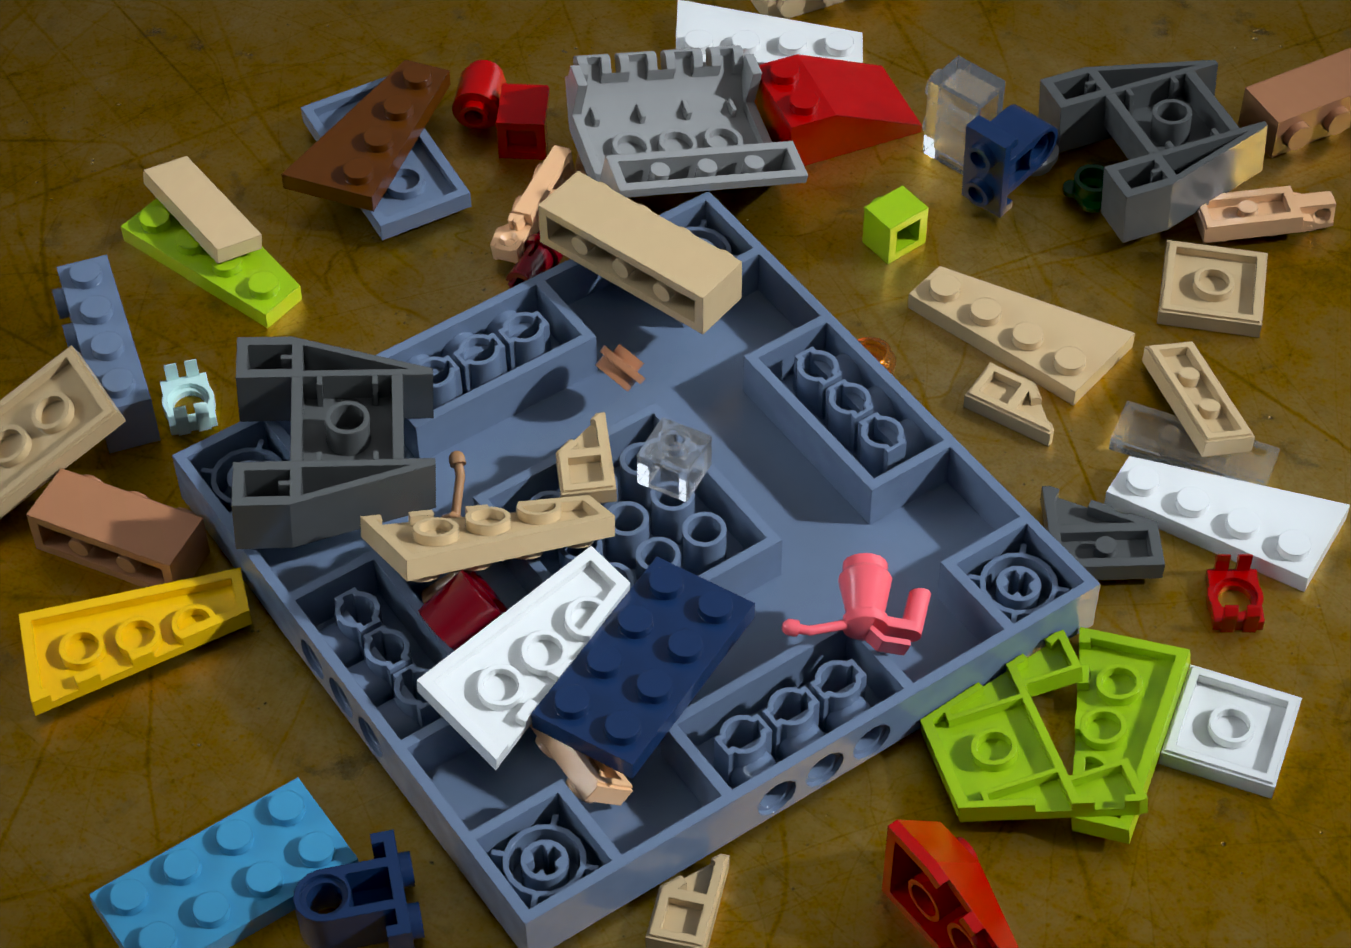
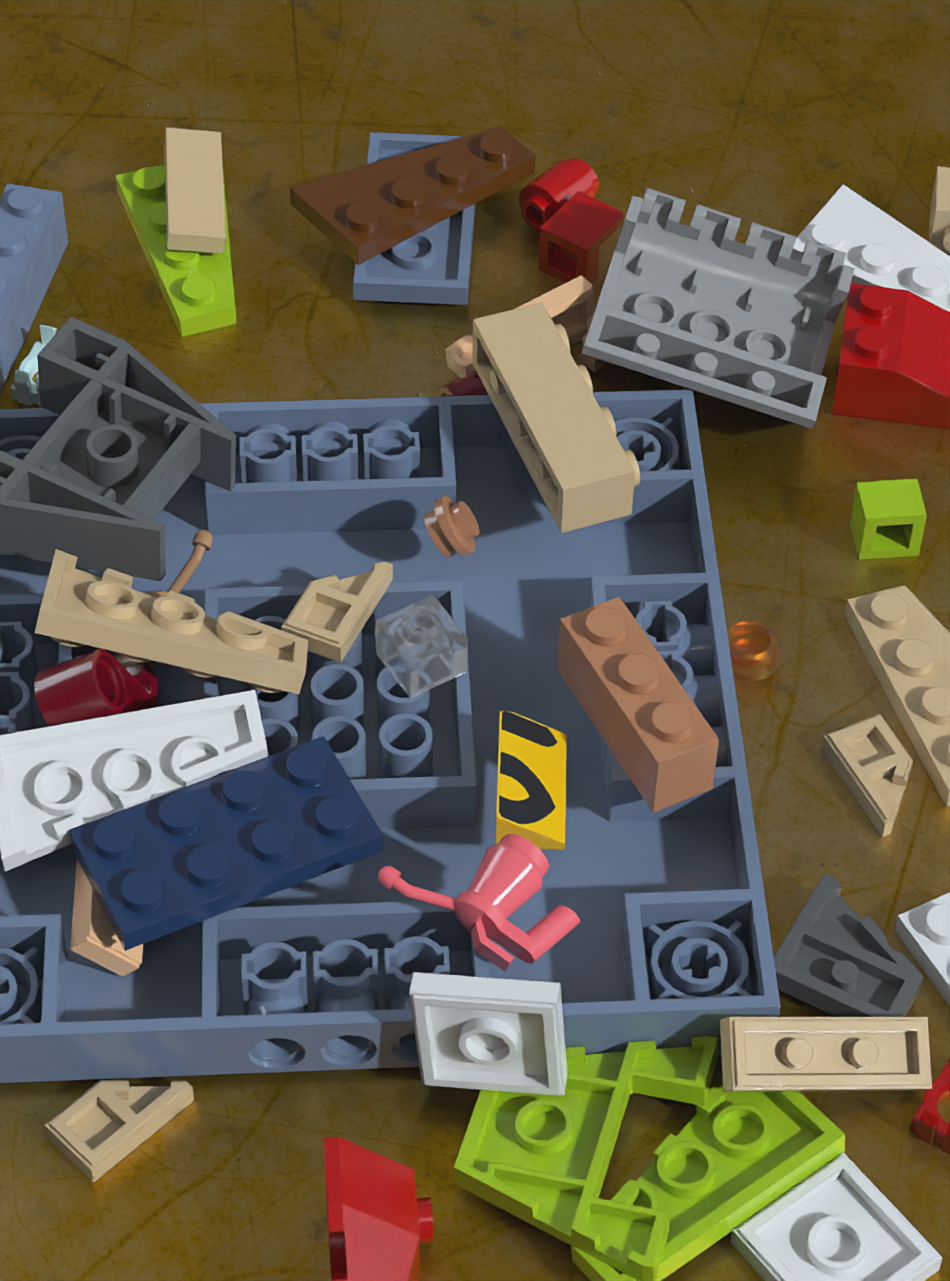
camera: 30 degrees right, 0 degrees up
none -> white tile [409,972,568,1096]
none -> yellow slope [495,711,567,850]
none -> nougat brick [557,597,719,813]
none -> tan tile [720,1017,932,1092]

